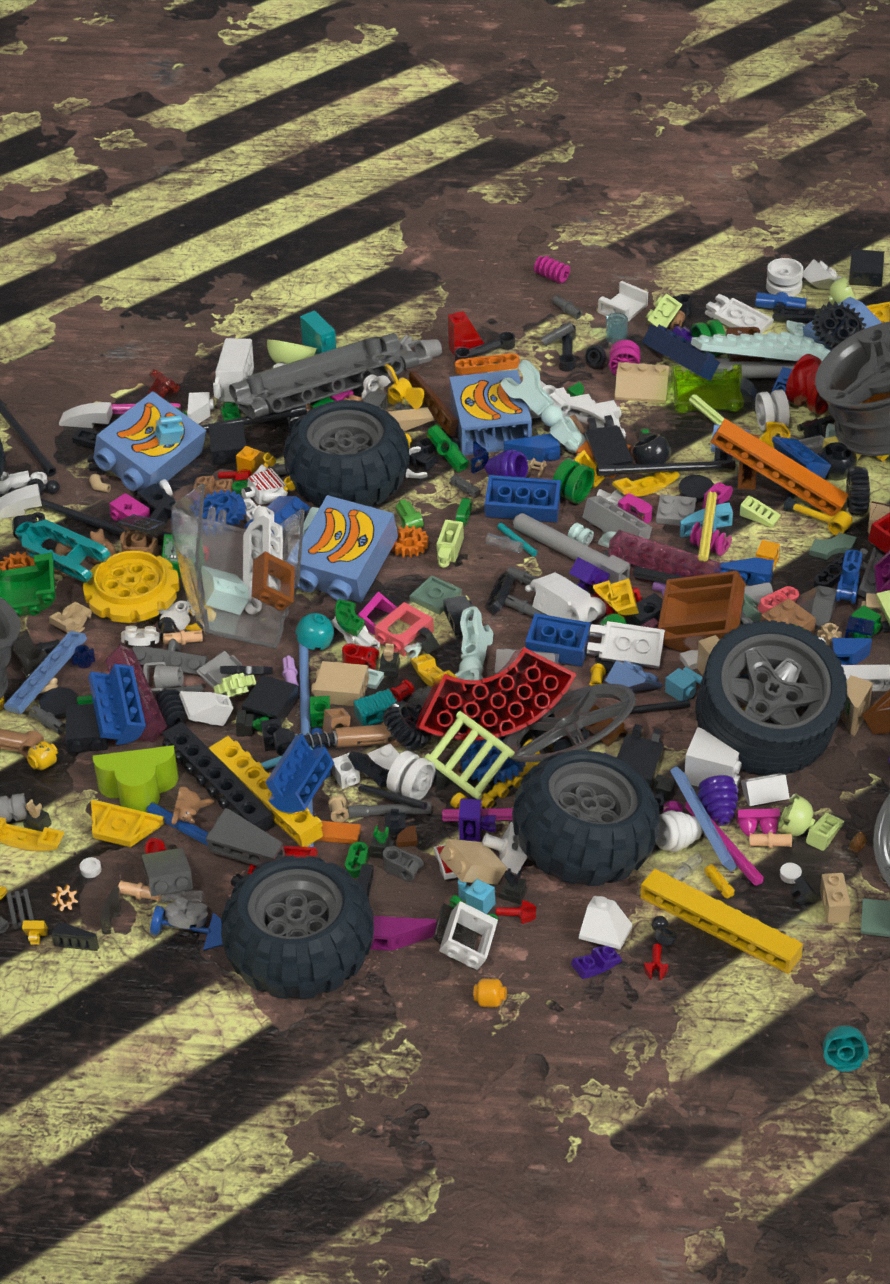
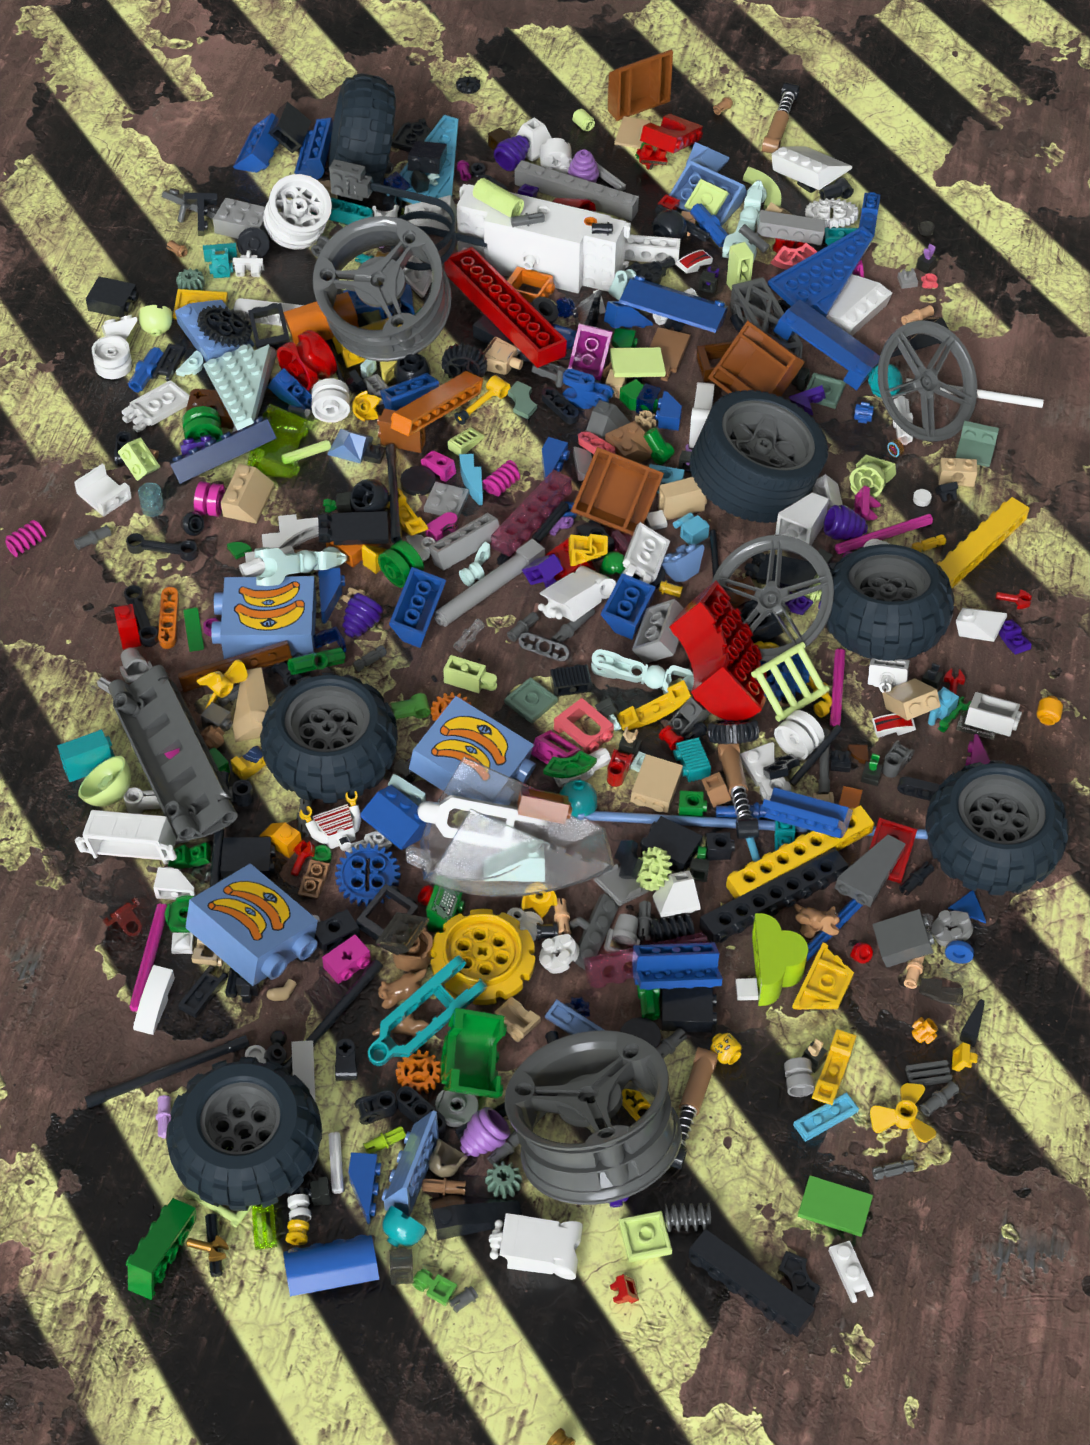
camera: 85 degrees left, 10 degrees up
white tile [80,857,101,878] -> none
medium azure brick [155,415,184,445] -> none
lavender axle [282,655,298,685] -> none
green beam [345,842,369,878] -> none
white plate [362,375,390,401] -> none
green beam [456,498,472,526] -> none
dark purple brick [459,799,496,842] -> none
teal bar [497,523,538,557] -> none
dark grey pin [541,321,575,346] -> none
black plate [651,916,677,946] -> none
medium blue tile [670,766,737,871] -> none
light yellow axle [698,491,717,562] -> none
light nougat pin [750,832,792,849] -> none
light orange brick [756,540,780,570] -> none

